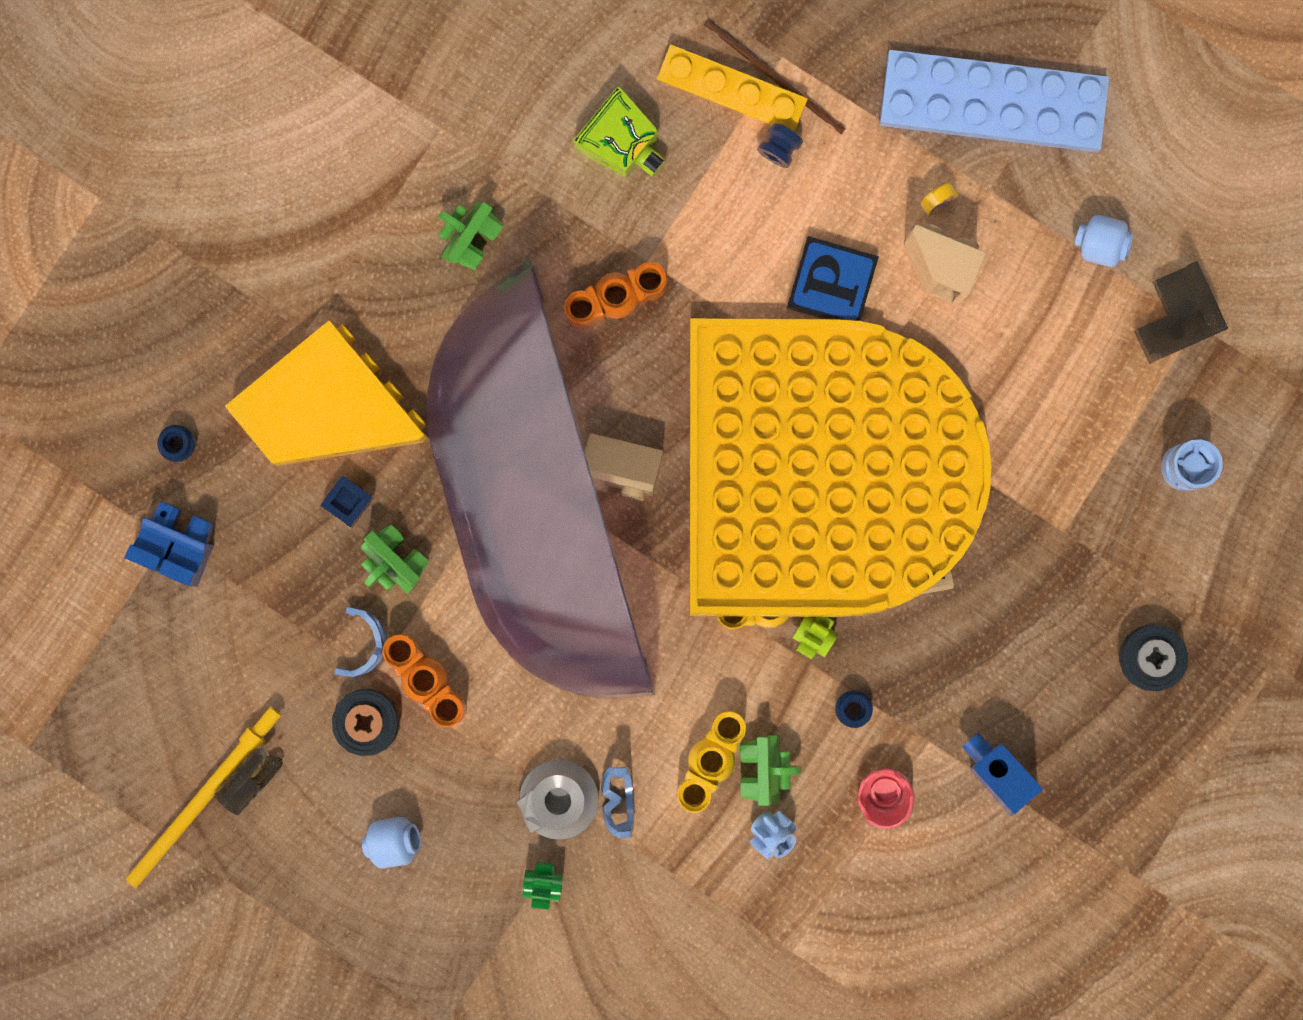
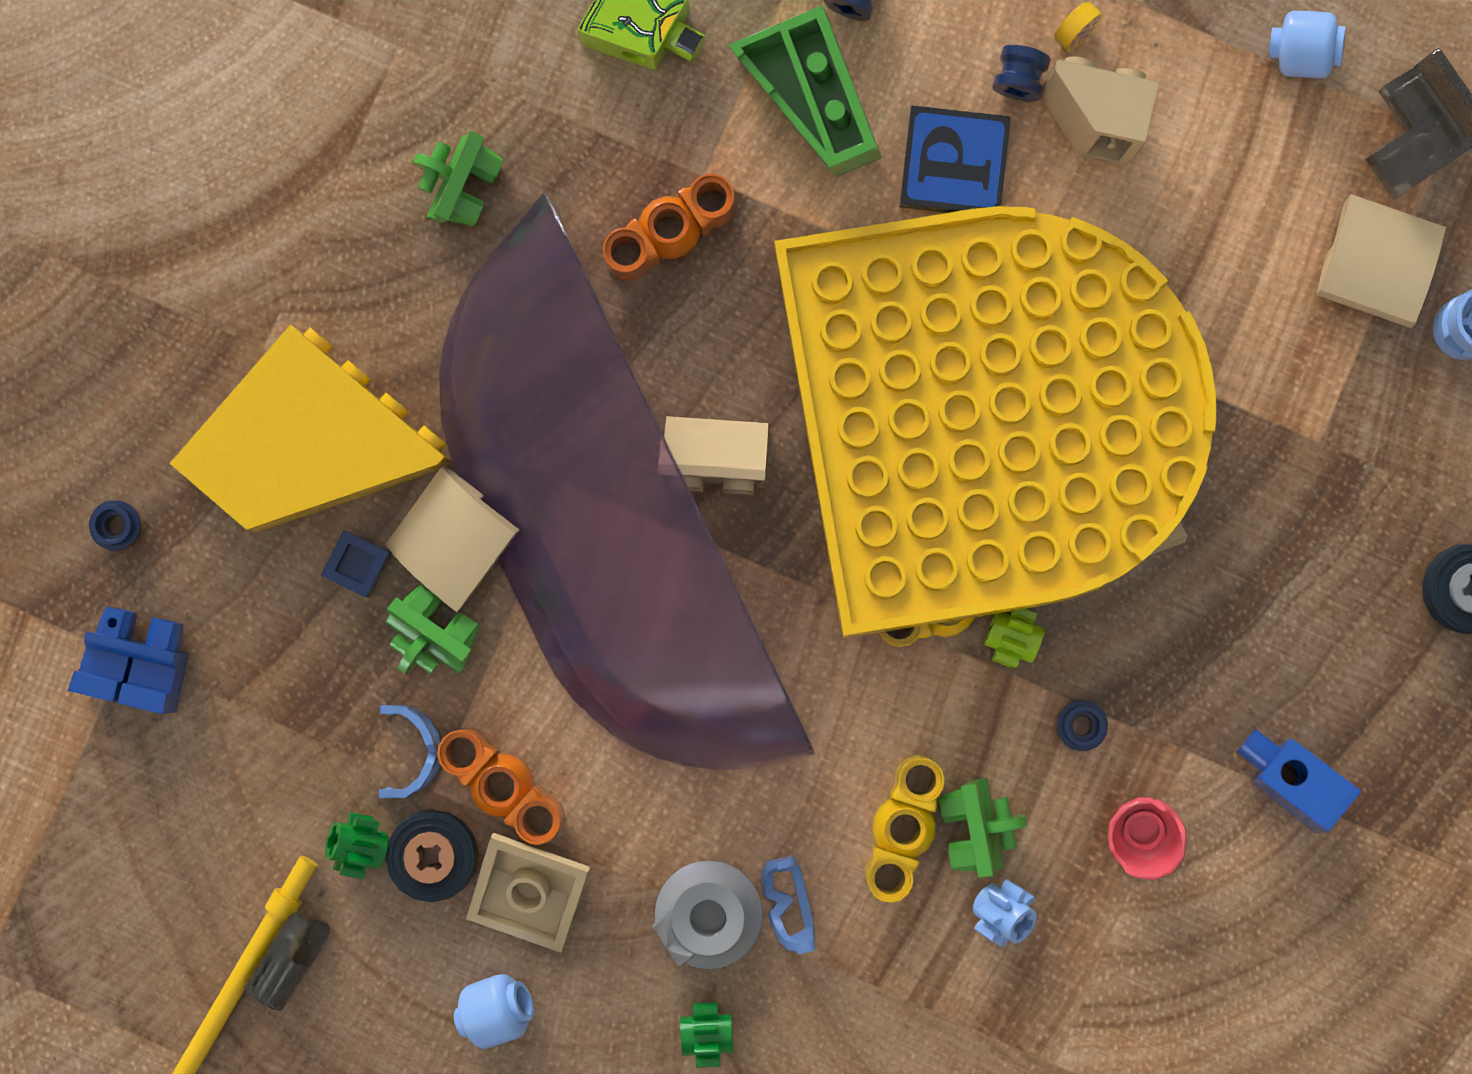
camera: 10 degrees left, 0 degrees up
none -> green gear [325,812,388,879]
none -> tan slope [385,465,519,612]
none -> tan slope [466,833,590,953]
none -> bright green wedge [728,5,882,177]
none -> dark blue wheel [992,45,1051,101]
none -> tan slope [1316,194,1446,328]

